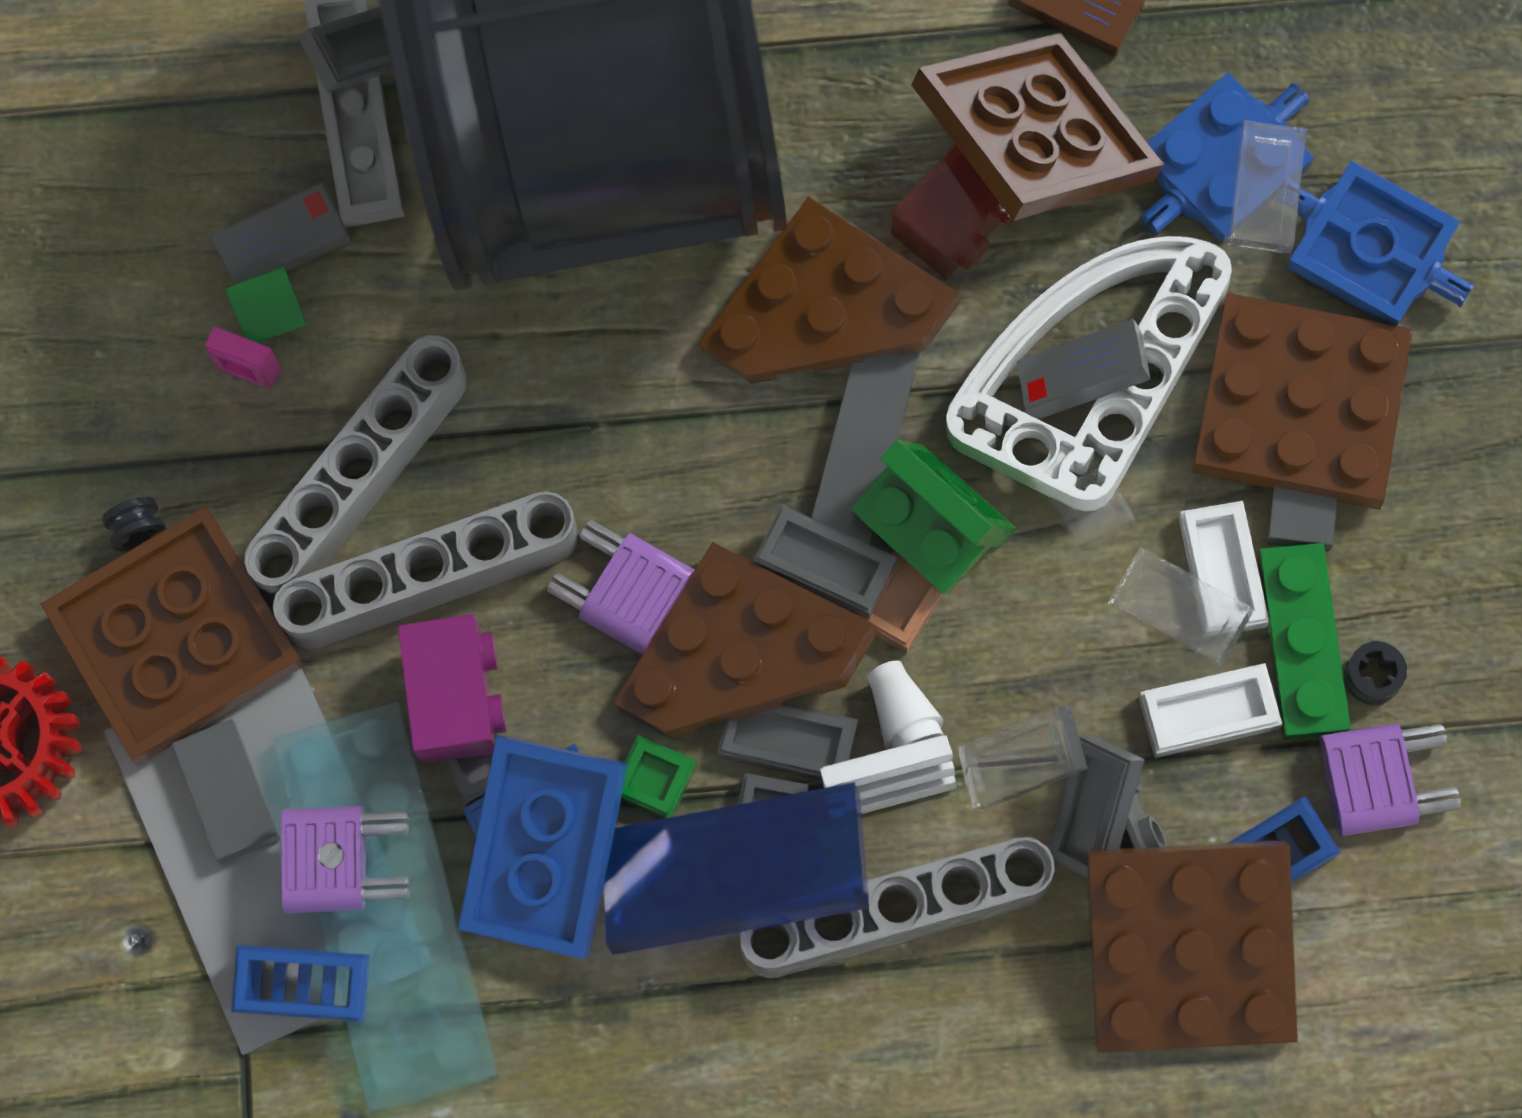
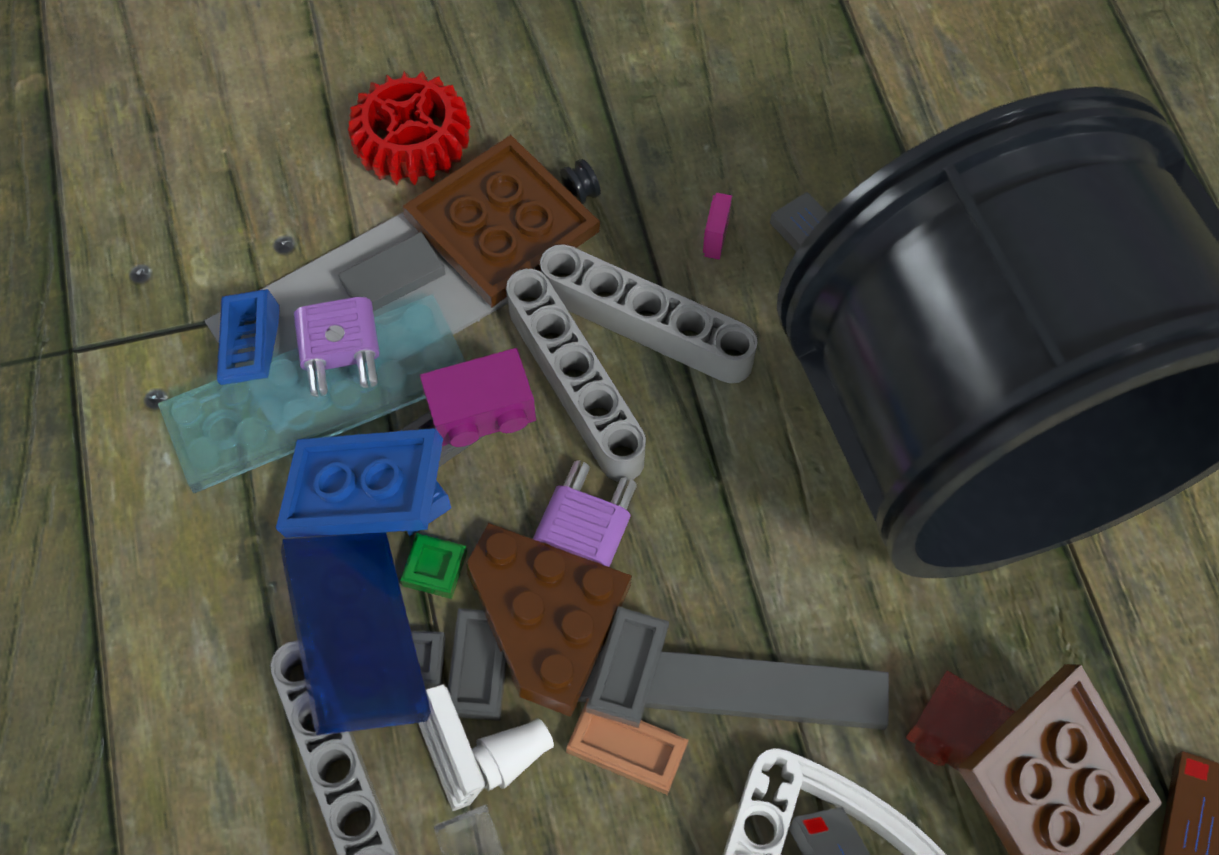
camera: 75 degrees right, 10 degrees down
green tile [225,265,307,343] -> none
reddish brown plate [698,196,961,384] -> none
green bracket [850,439,1017,594] -> none

